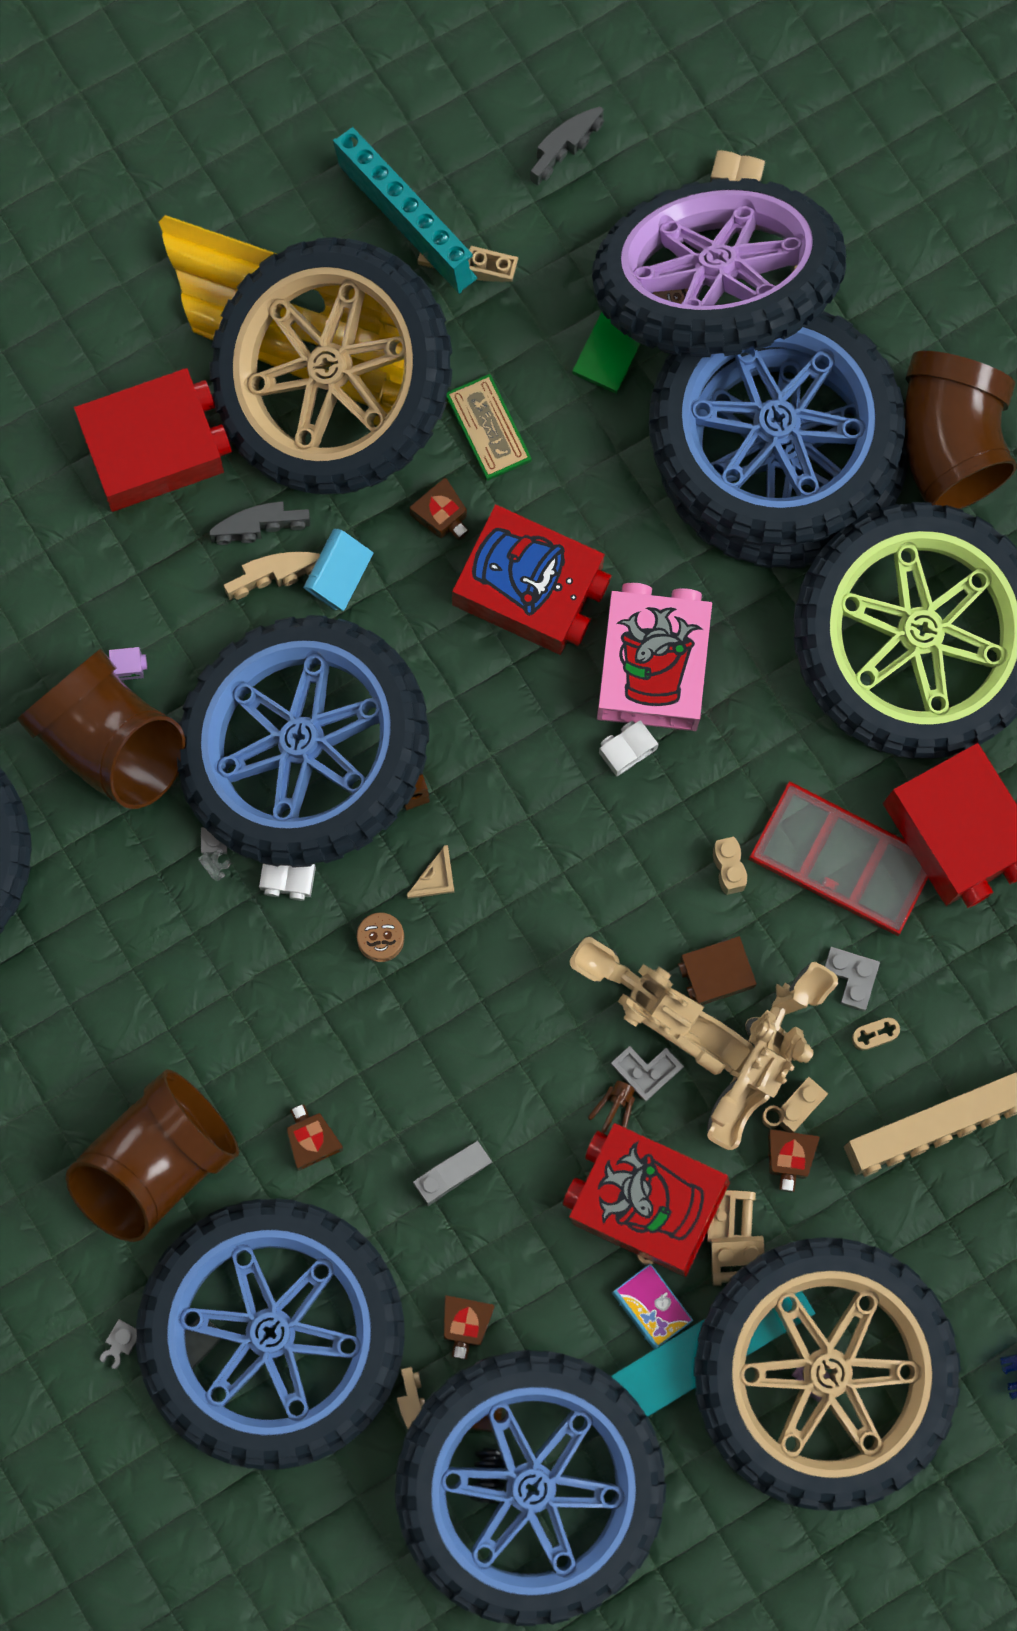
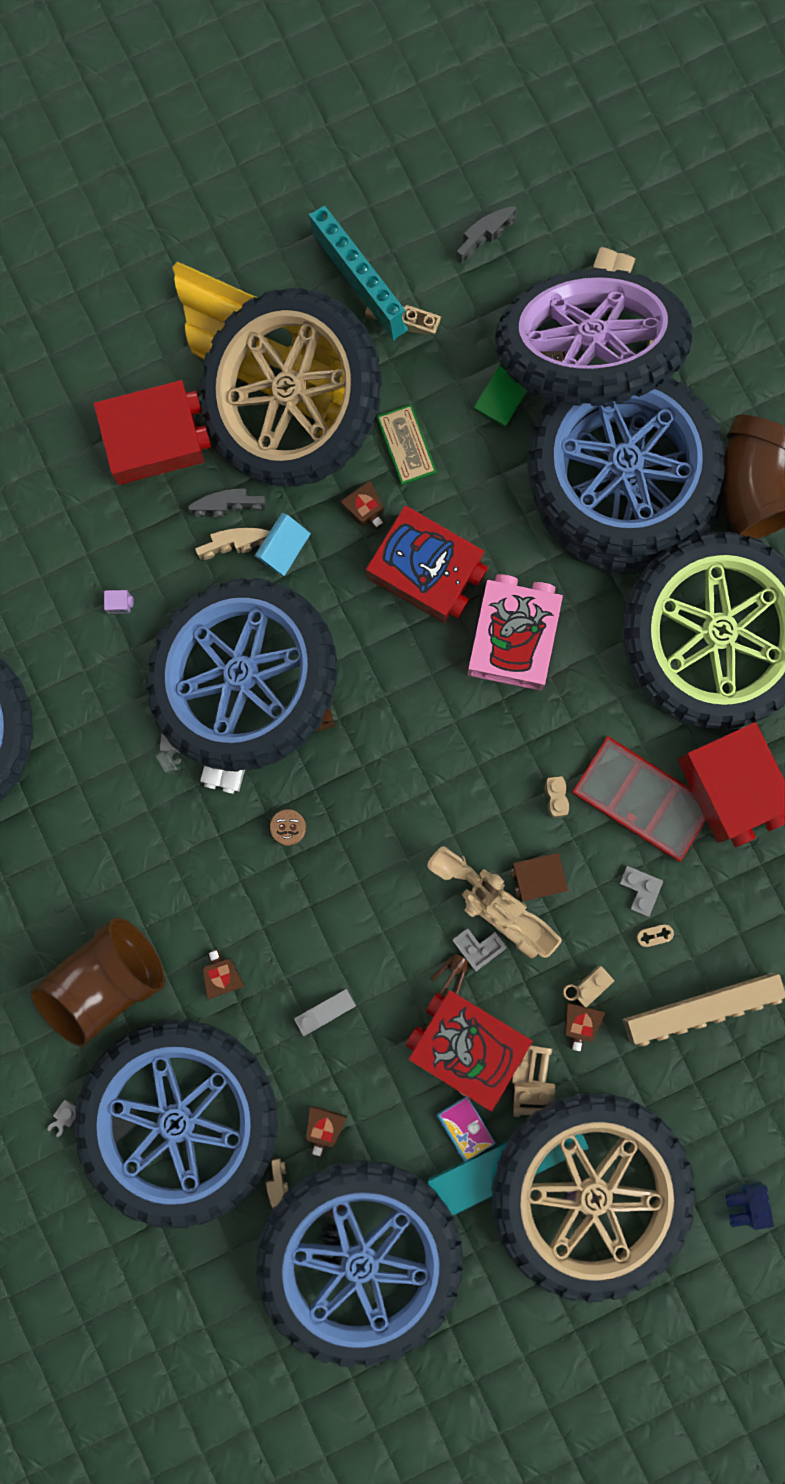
camera: 10 degrees right, 5 degrees up
reddish brown cylinder [17,649,185,809] -> none
tan tile [407,845,454,899] -> none
white brick [599,720,658,777] -> none
tan piece [707,962,838,1150] -> none

